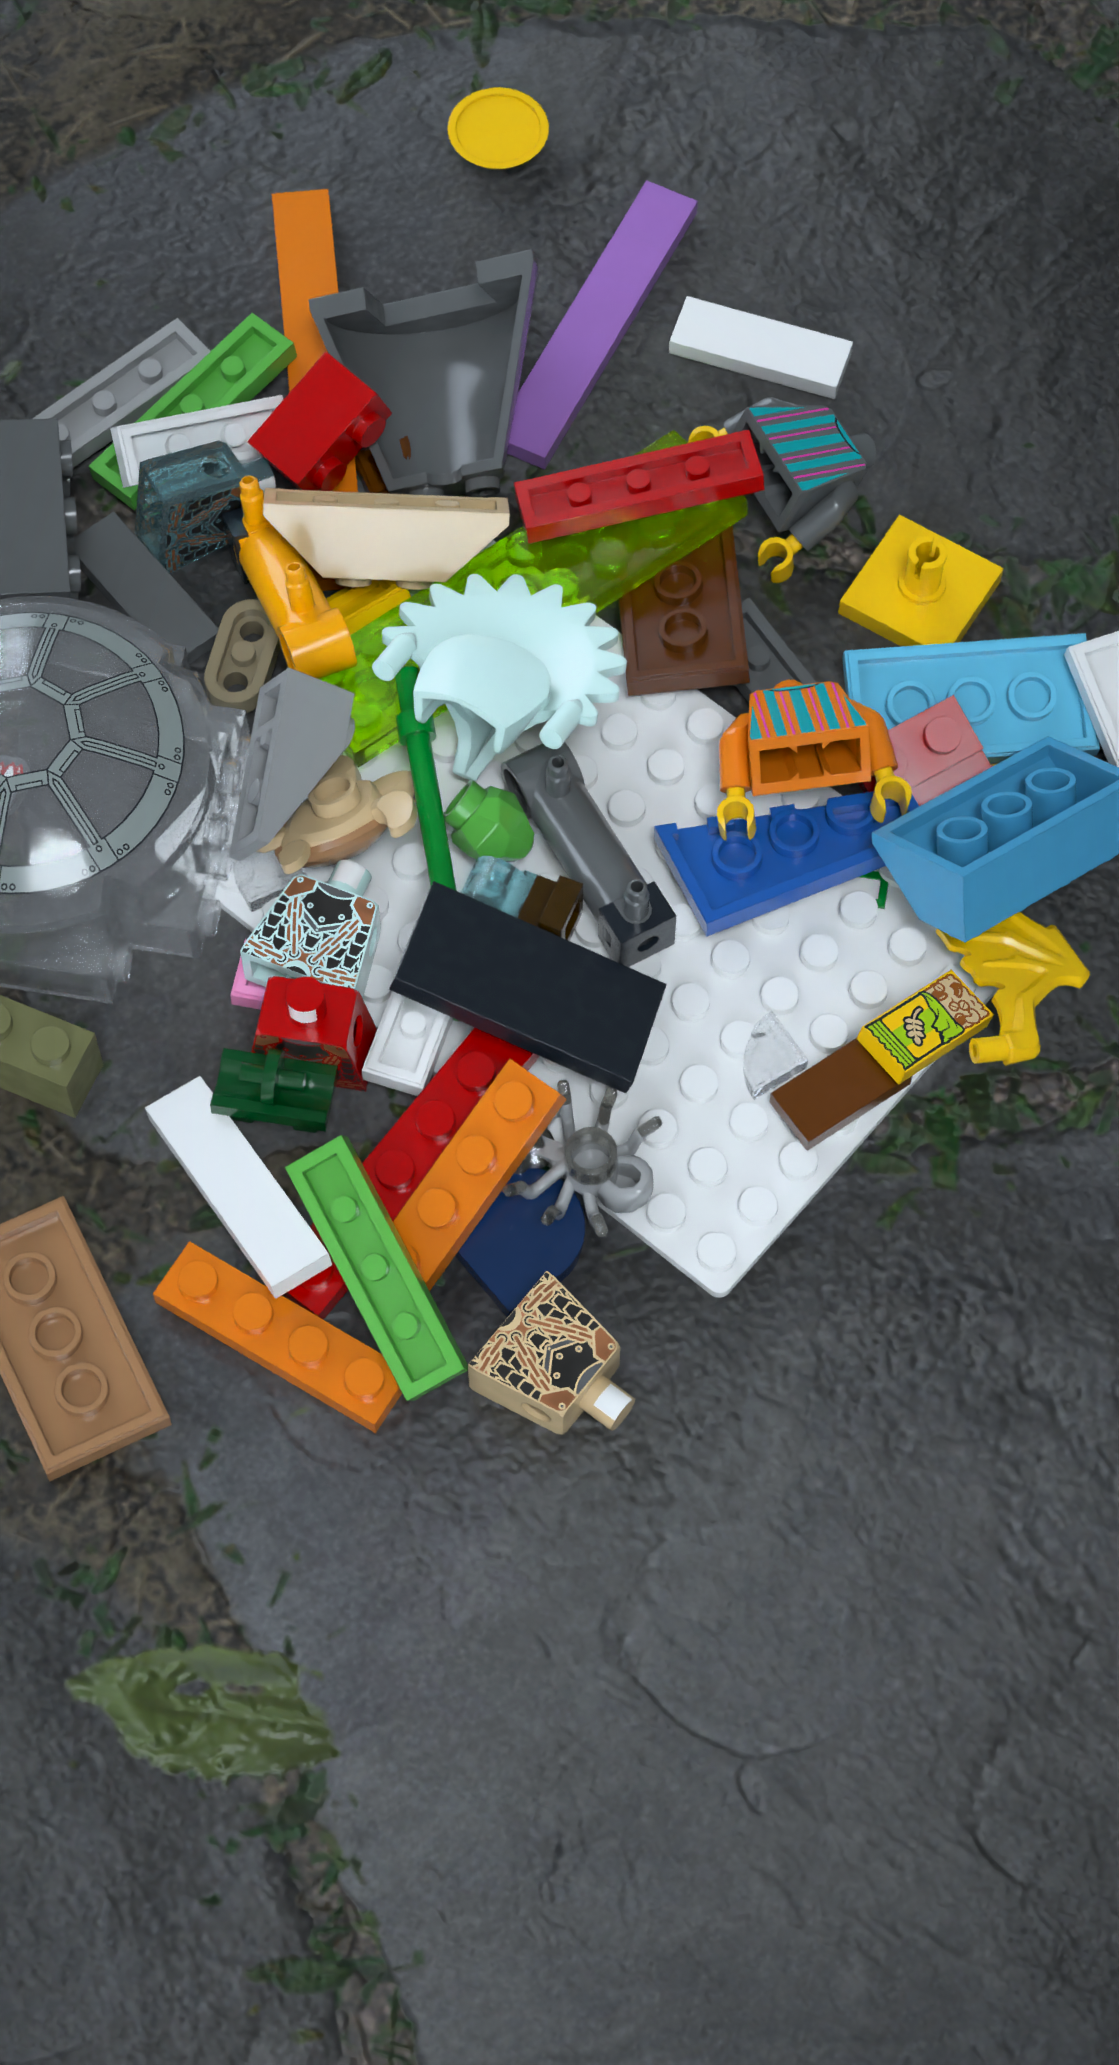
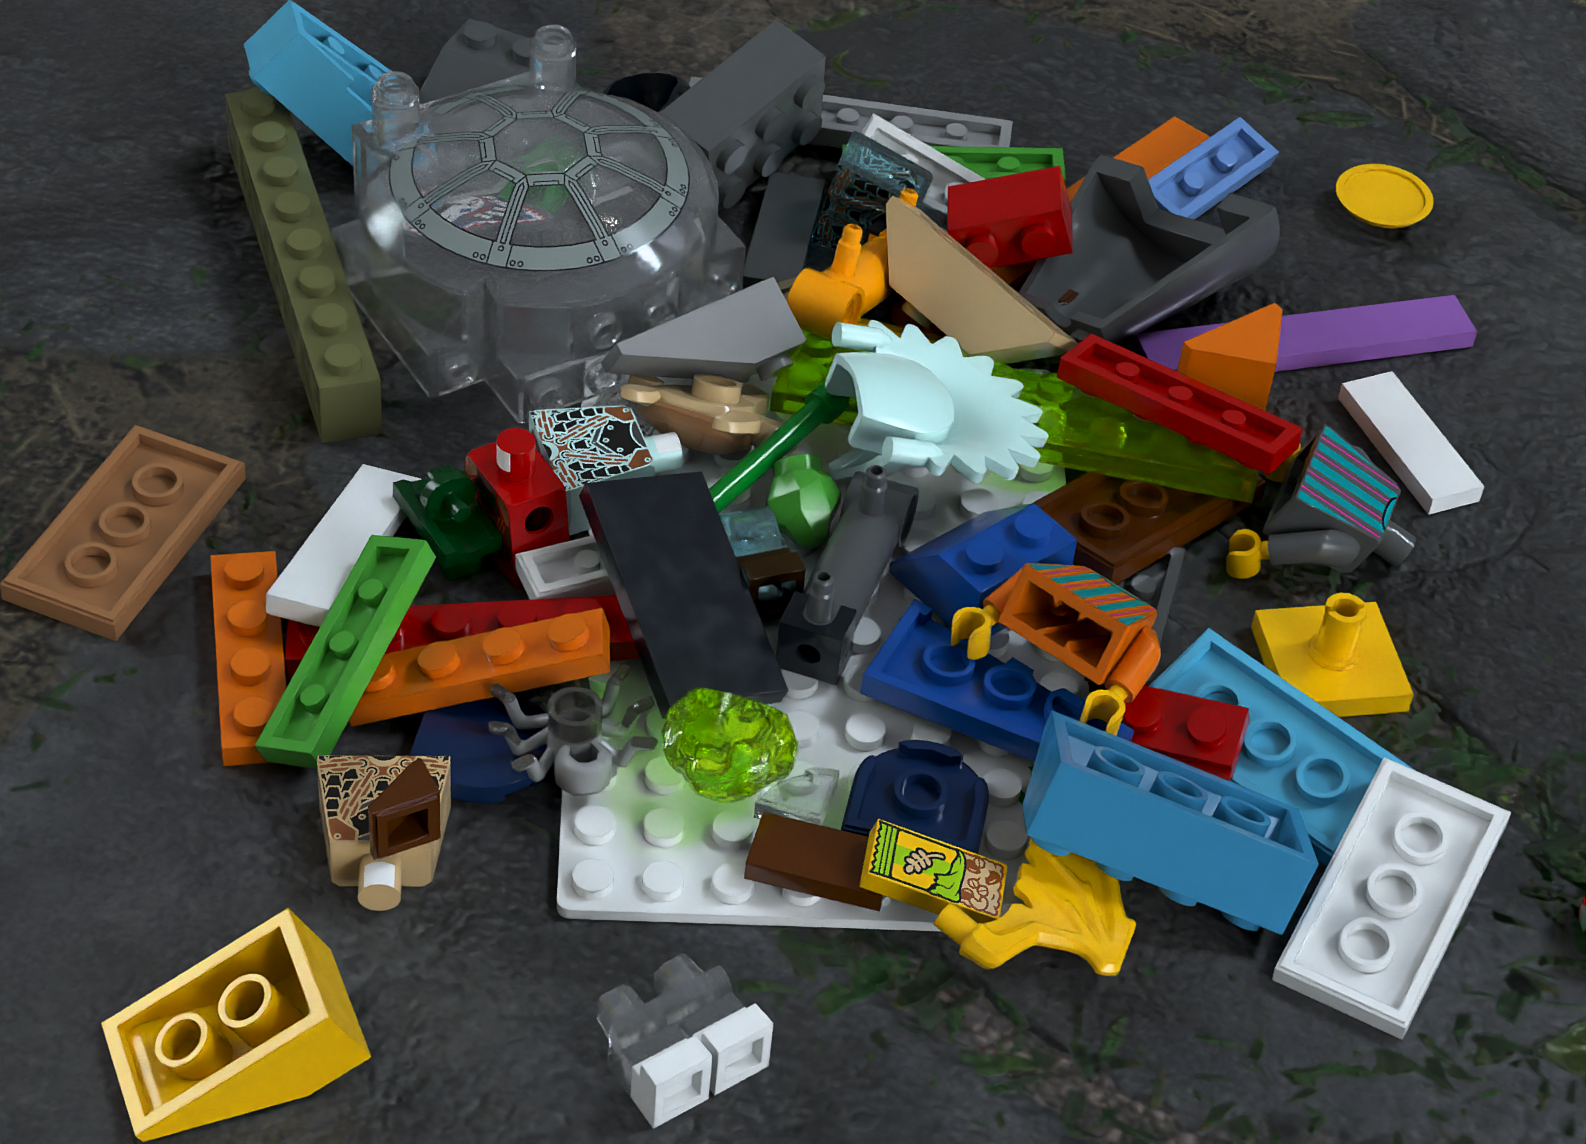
camera: 45 degrees right, 20 degrees down
none -> yellow slope [101,908,371,1142]
none -> reddish brown slope [368,758,441,860]
none -> hips [597,953,773,1129]
none -> clear neon green hair [661,687,800,803]
none -> dark blue tile [841,740,989,854]
none -> blue slope [889,503,1077,636]
none -> medium blue plate [1148,117,1279,220]
none -> orange slope [1164,303,1283,431]

